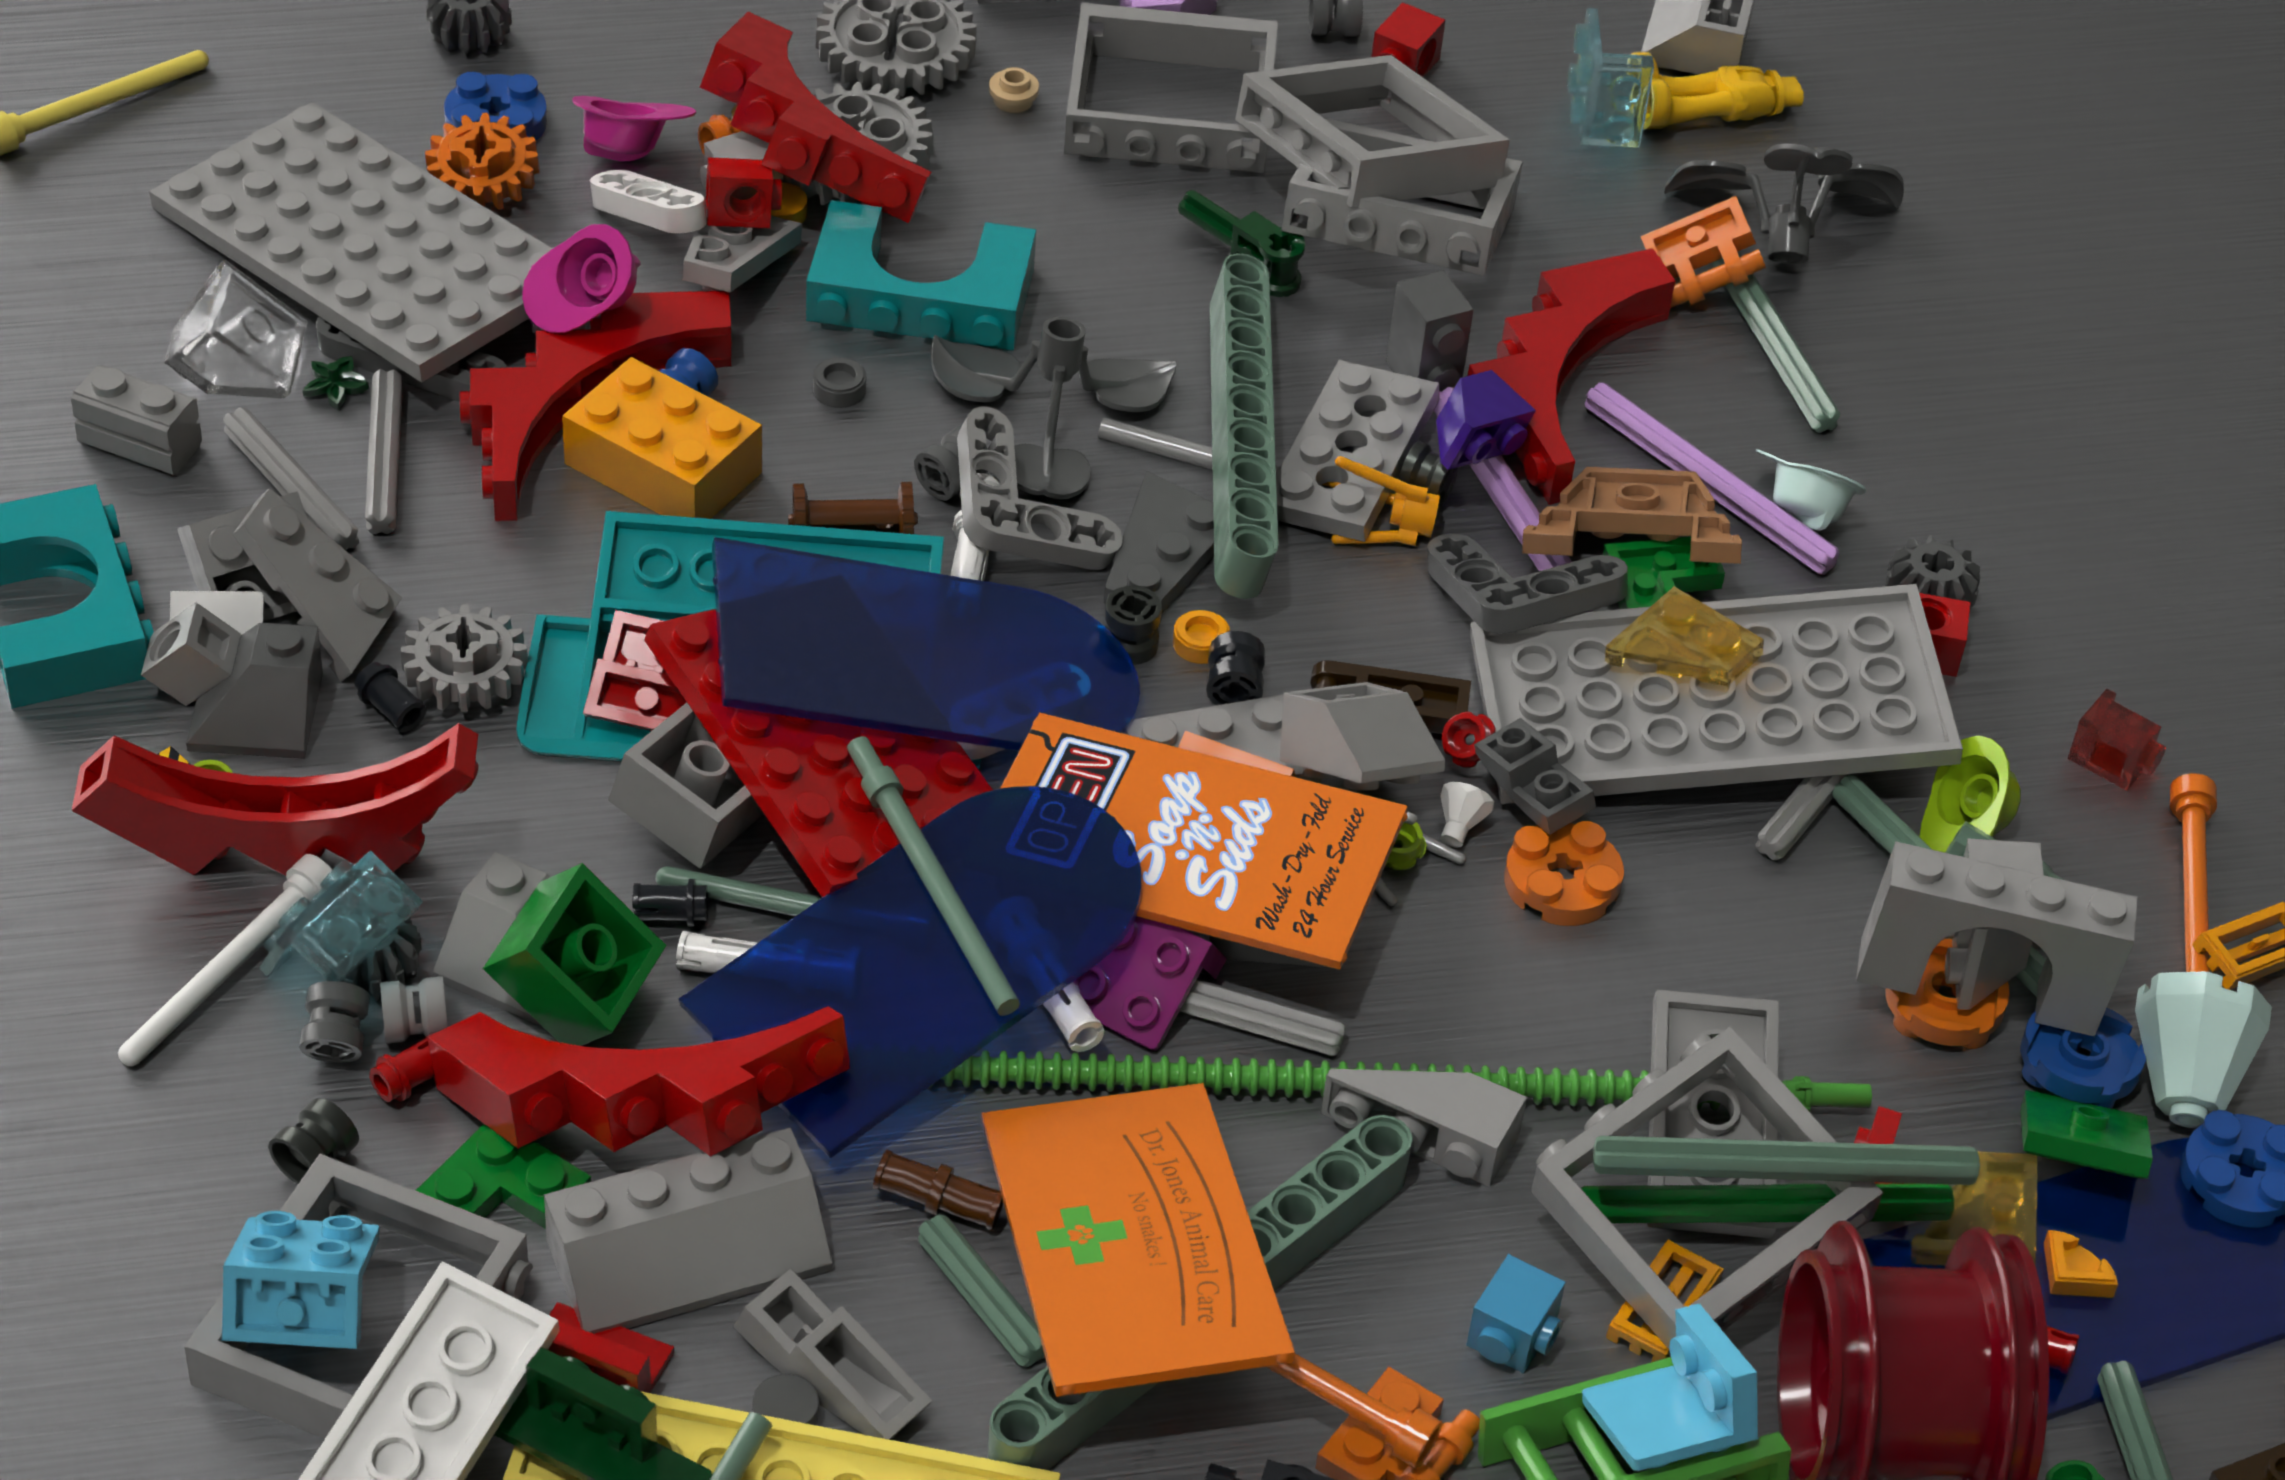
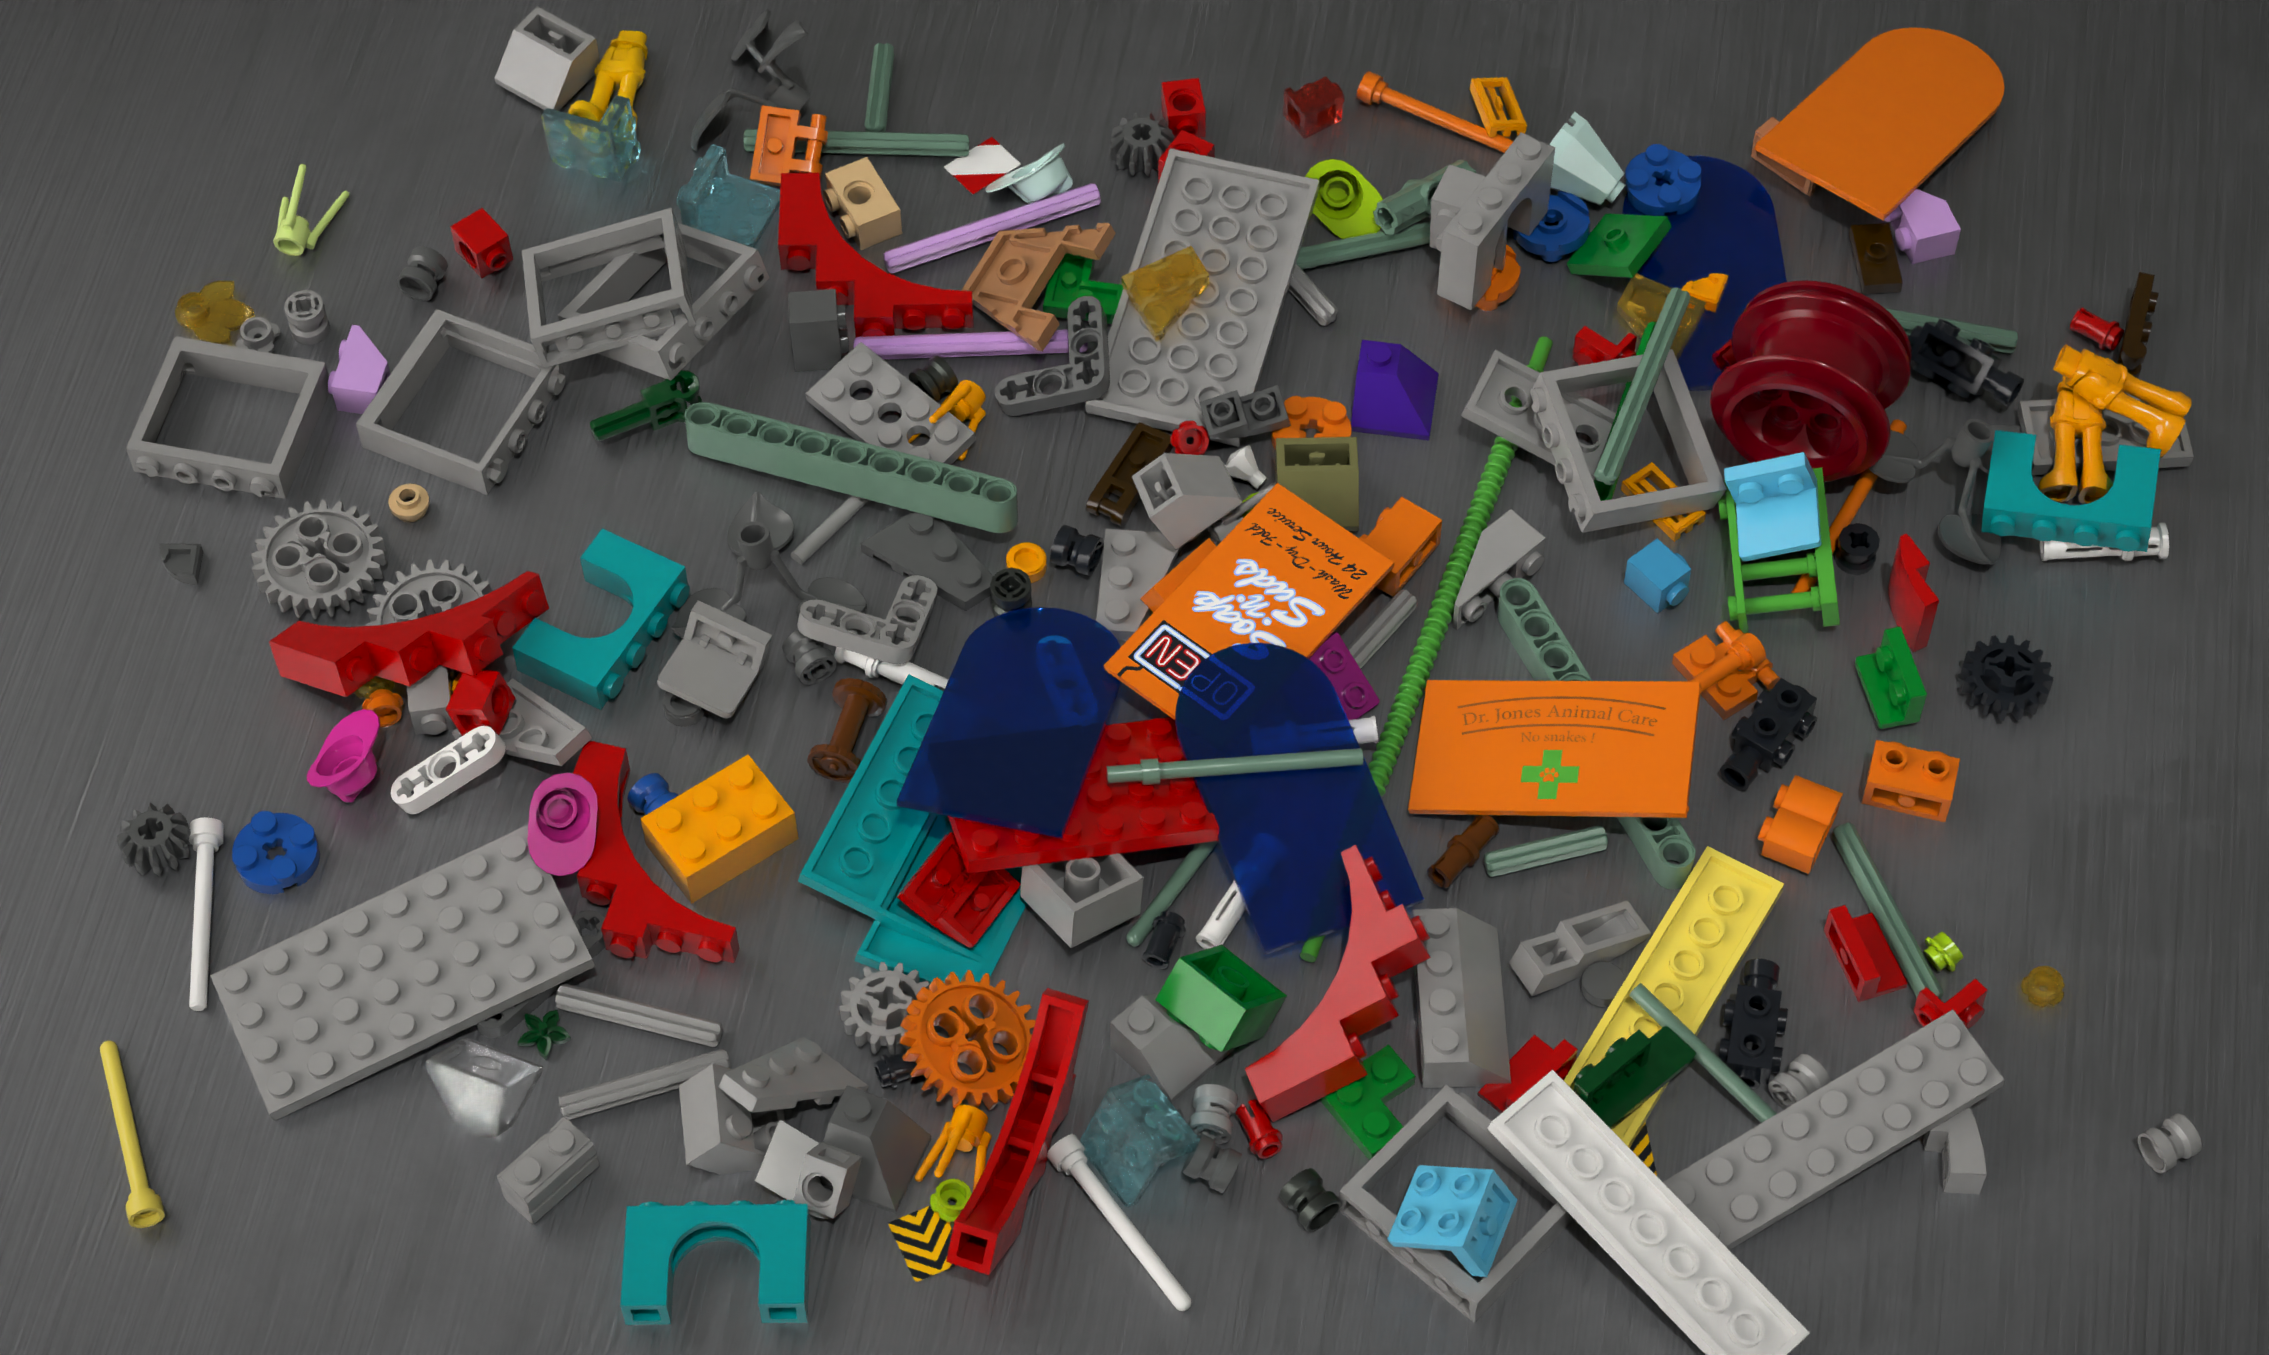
camera: 65 degrees left, 10 degrees up
orange gear [425,113,540,210] -> none
dark purple slope [1436,370,1536,470] -> none
none -> white piece [189,817,224,1011]
none -> light grey bracket [657,600,773,718]
none -> clear light blue bracket [676,144,780,248]
none -> tan brick [823,157,902,251]
none -> sand green axle [864,43,895,132]
none -> orange gear [899,970,1036,1110]
none -> light orange plant [914,1104,992,1191]
none -> white sticker [944,137,1021,195]
none -> red brick [1161,78,1206,139]
none -> olive slope [1275,437,1359,531]
none -> dark purple slope [1351,340,1439,441]
none -> orange brick [1359,496,1442,597]

